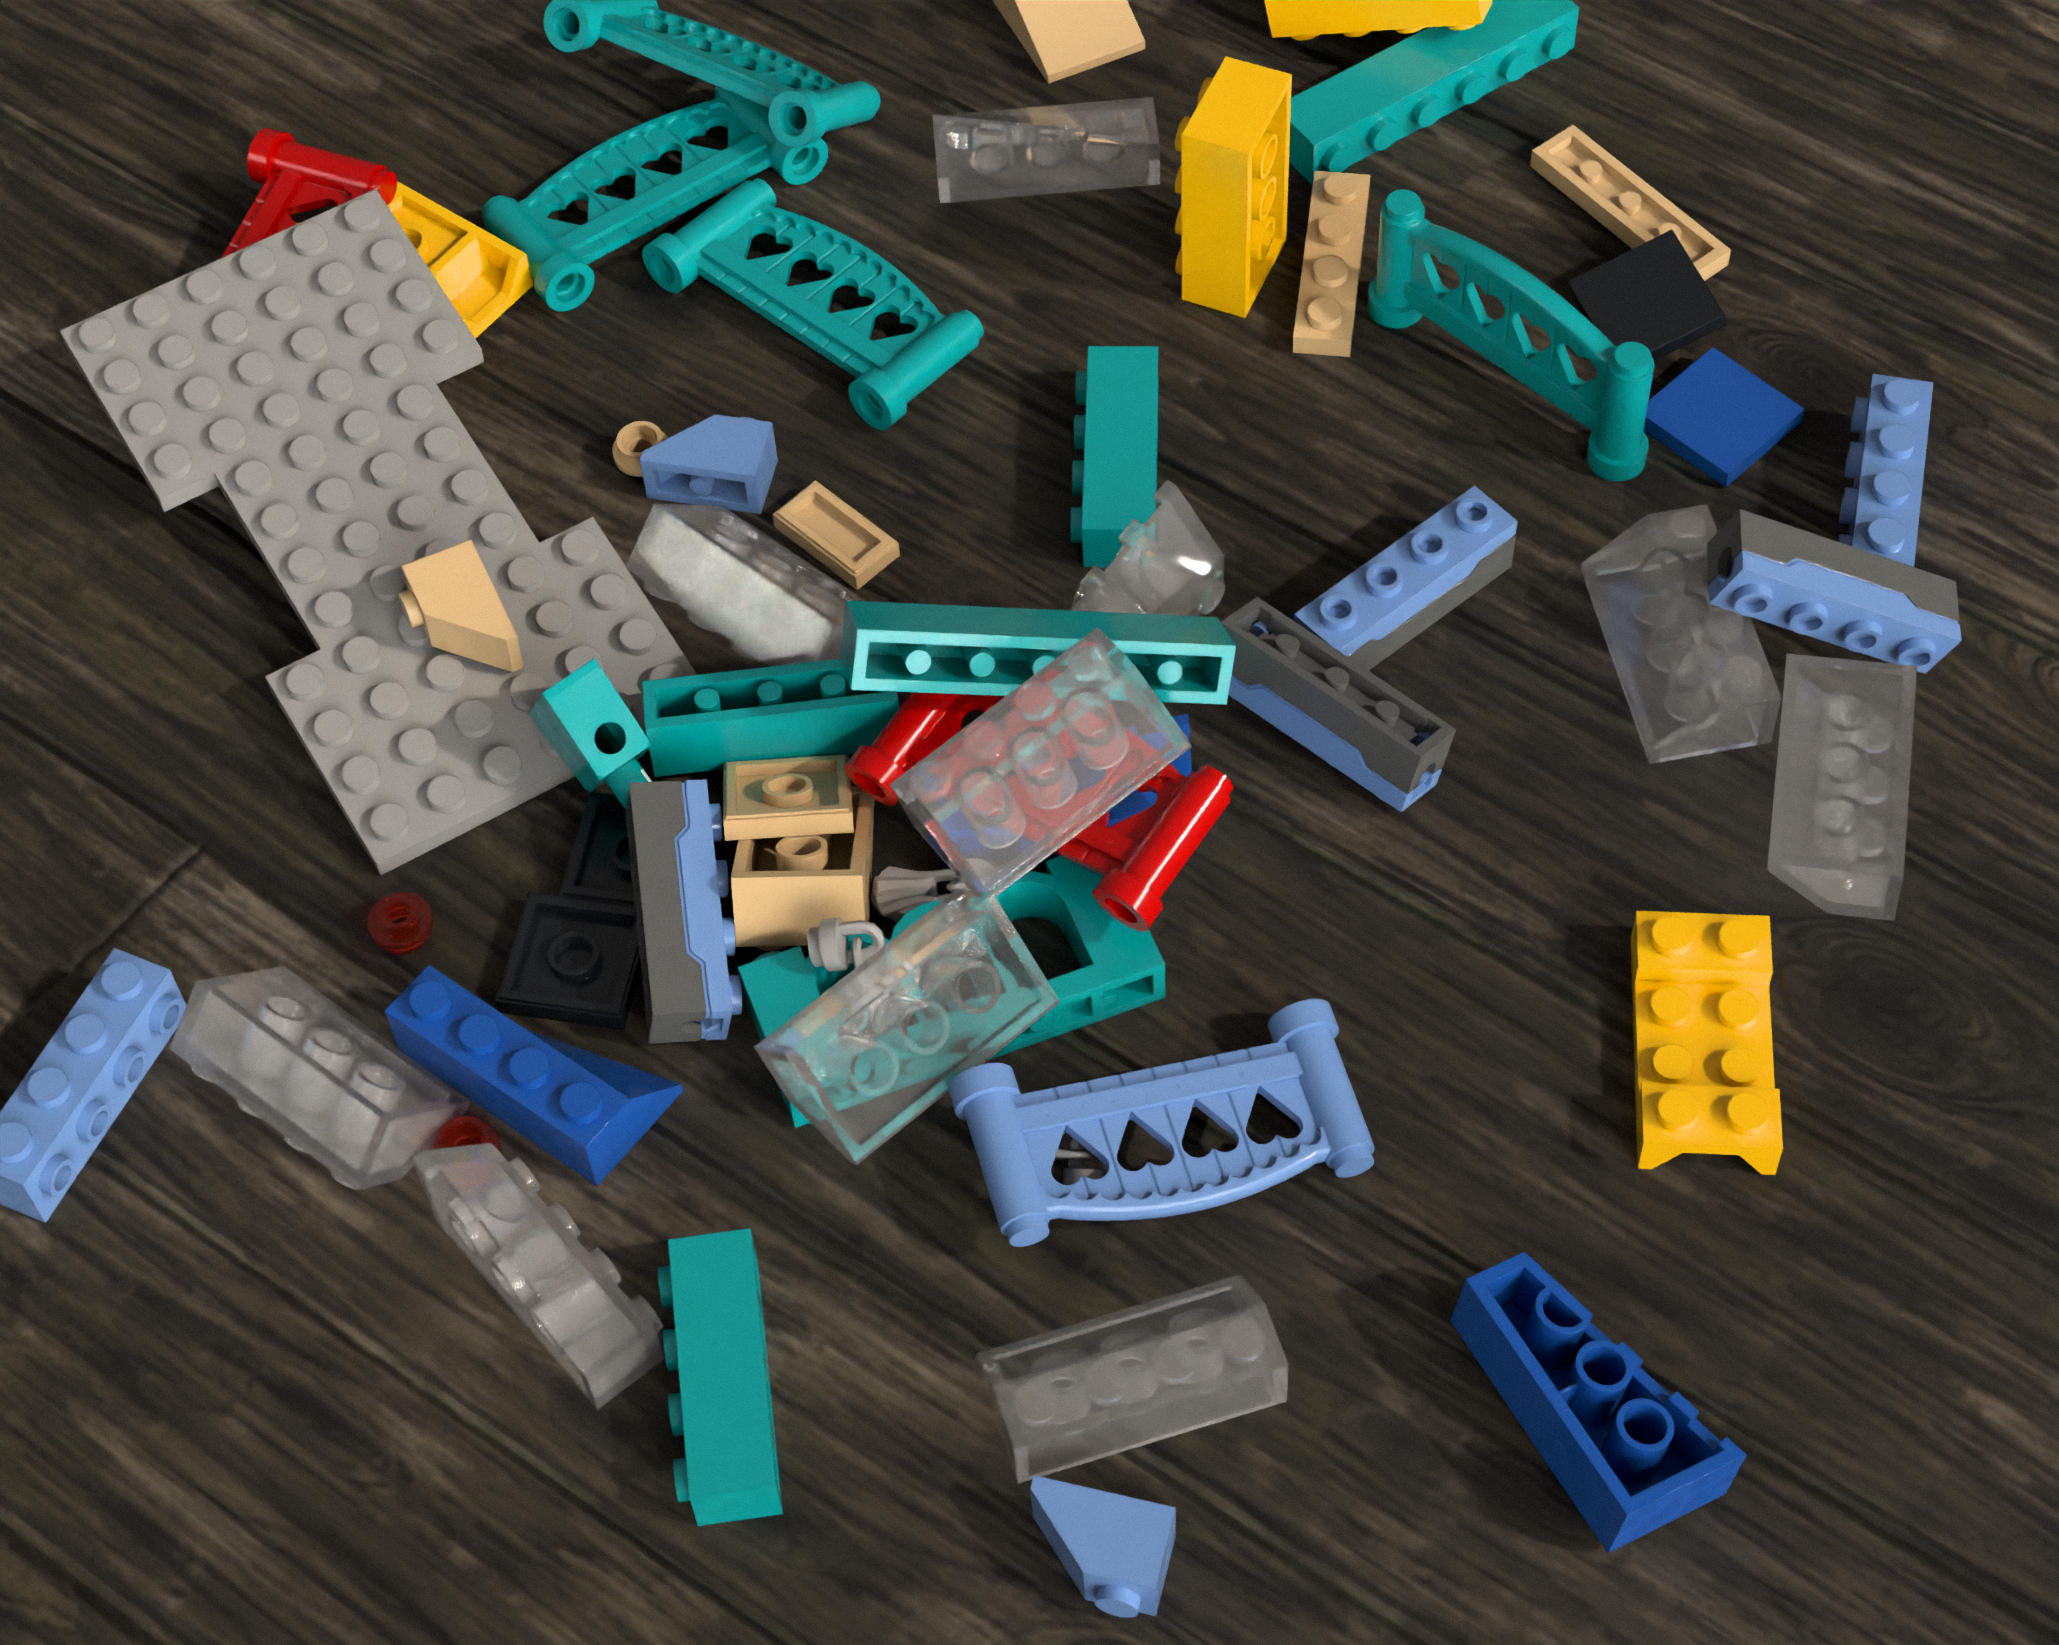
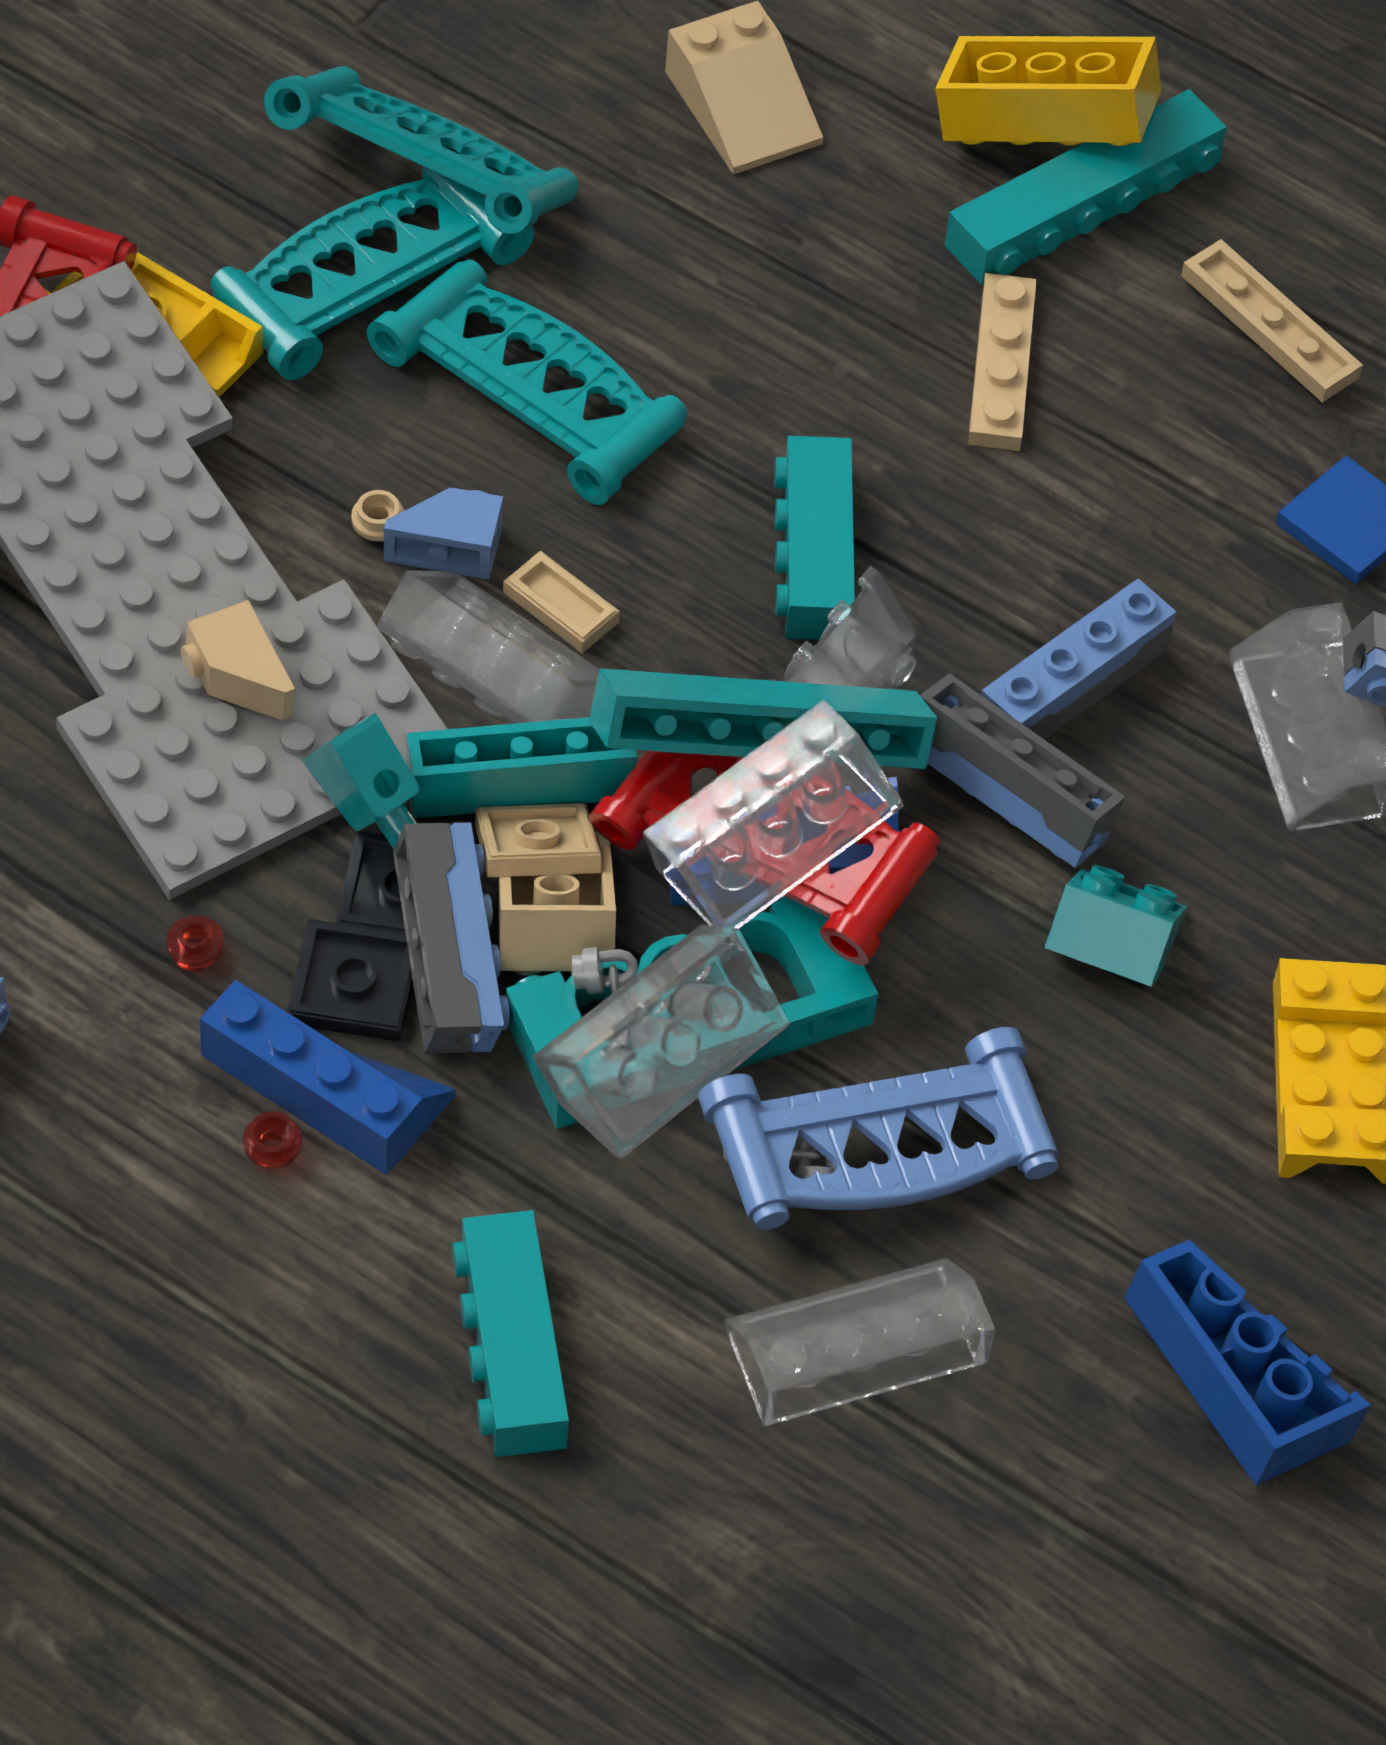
camera: 10 degrees left, 0 degrees up
clear slope [169,966,470,1190] -> none
clear wedge [412,1143,665,1410] -> none
light grey piece [870,857,1003,923] -> none
clear wedge [932,97,1160,203] -> none
medium blue slope [1030,1475,1176,1618] -> none
yellow brick [1175,56,1292,318] -> none
teal piece [1367,189,1655,481] -> none
black tile [1568,229,1726,361] -> none
none -> teal slope [1044,865,1188,987]

